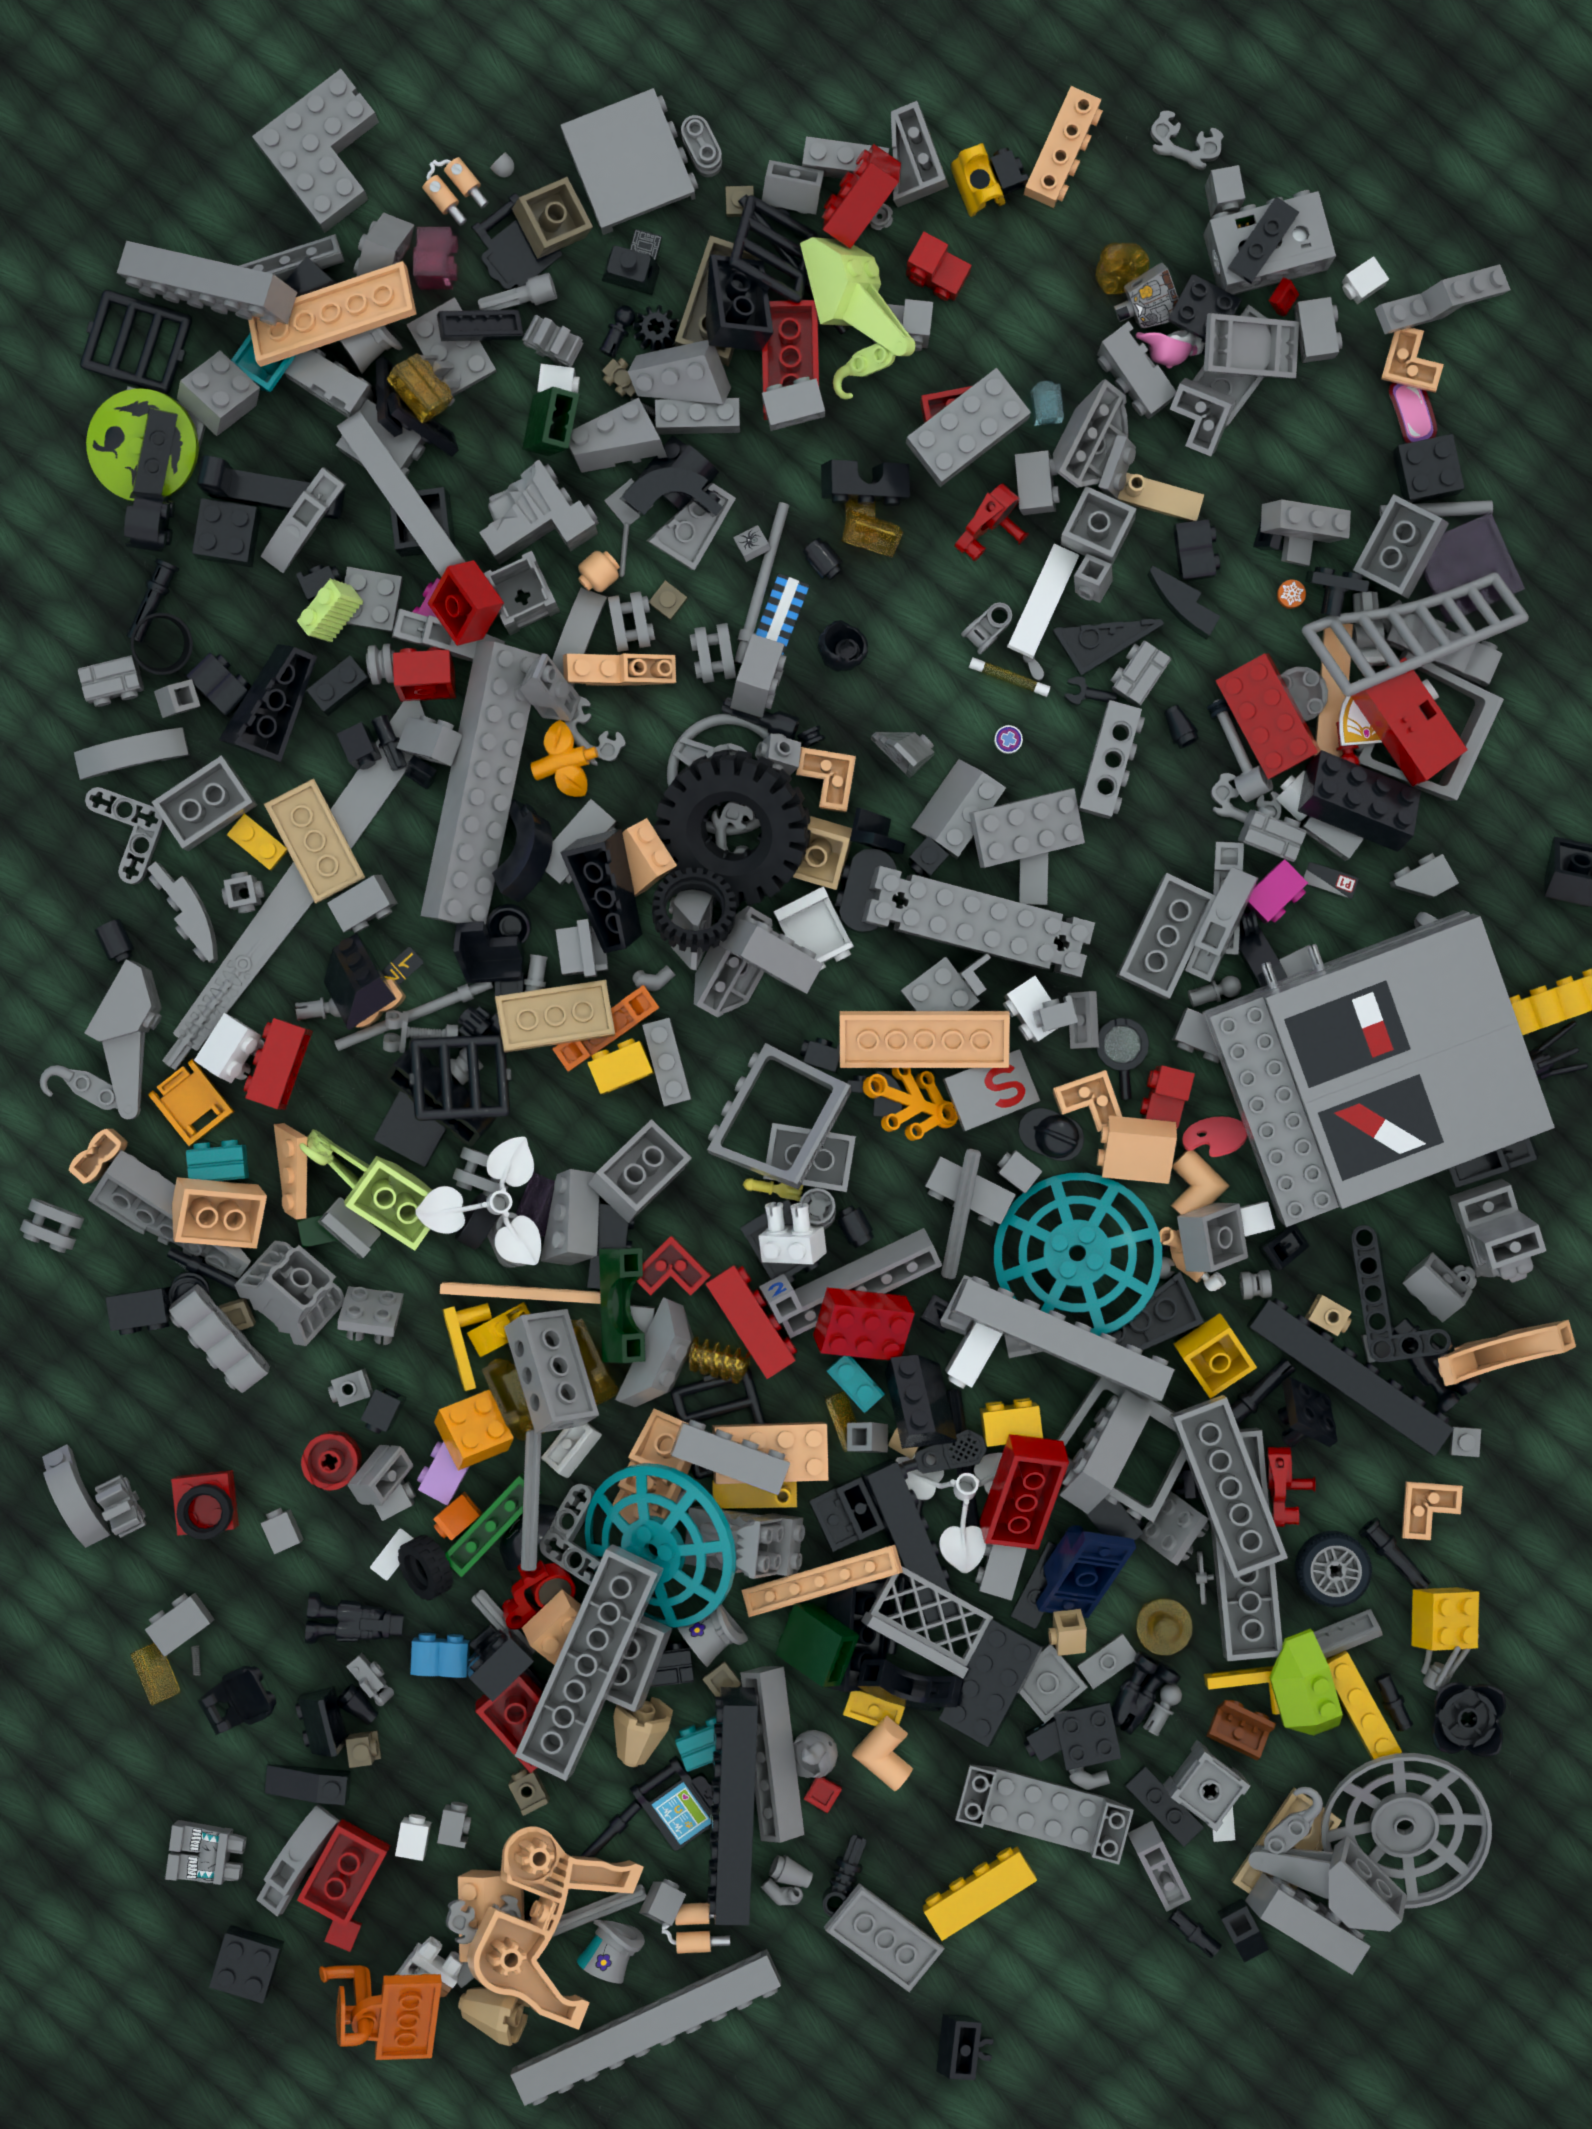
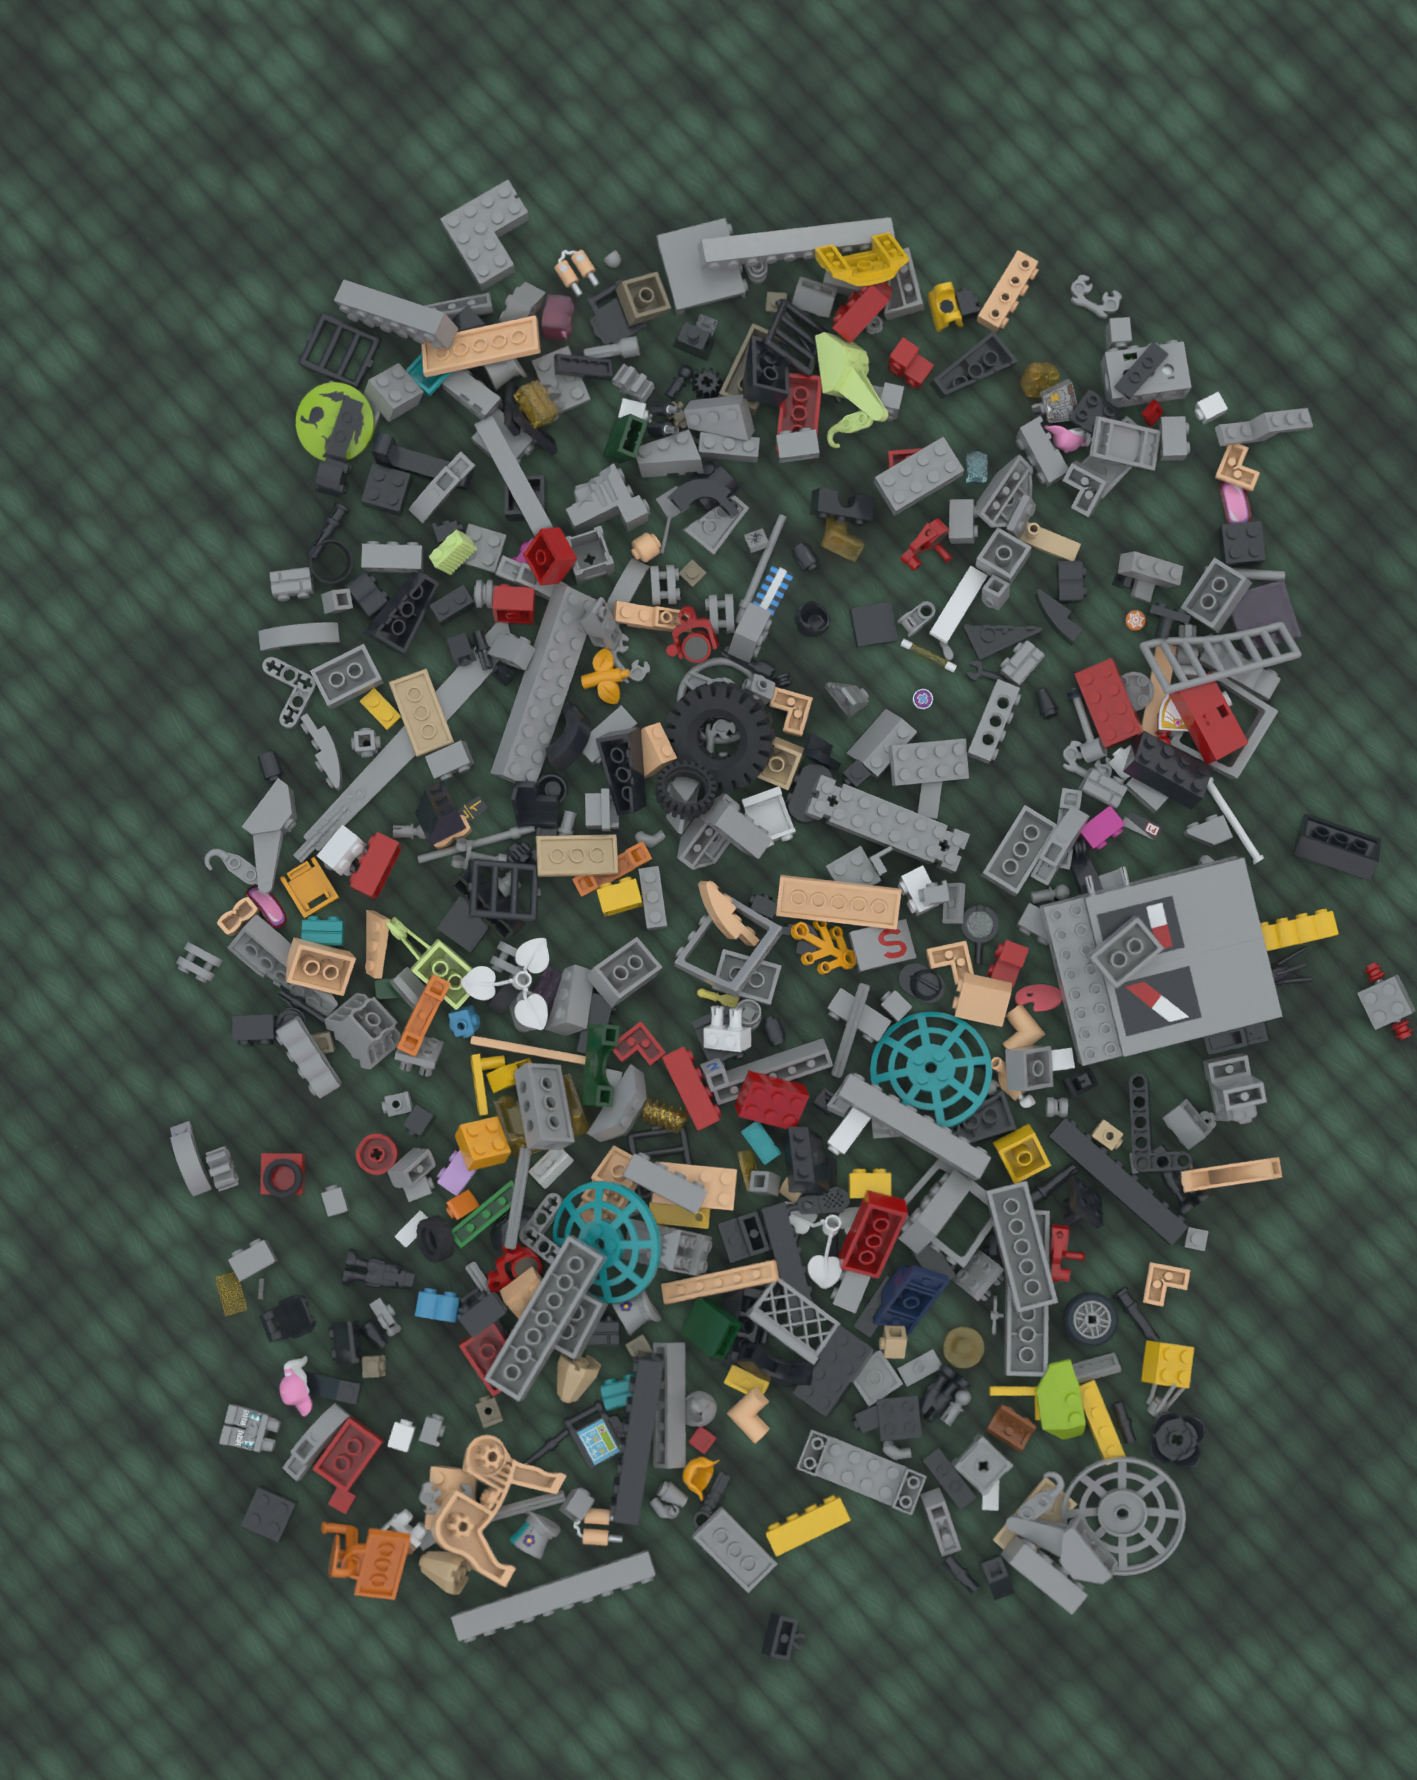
camera: 10 degrees right, 5 degrees down
none -> sticker [246,885,287,929]
none -> bright pink hair [280,1356,312,1416]
none -> light grey brick [361,541,424,573]
none -> orange slope [396,974,451,1057]
none -> dark azure brick [448,1004,480,1038]
none -> black piece [647,401,681,437]
none -> red piece [666,606,719,663]
none -> light orange hair [683,1457,720,1501]
none -> light grey brick [698,217,895,270]
none -> light nougat slope [698,881,759,946]
none -> yellow slope [815,232,909,286]
none -> black slope [849,602,899,648]
none -> black wedge [930,330,1018,399]
none -> light grey brick [1087,916,1164,989]
none -> white bar [1207,777,1264,864]

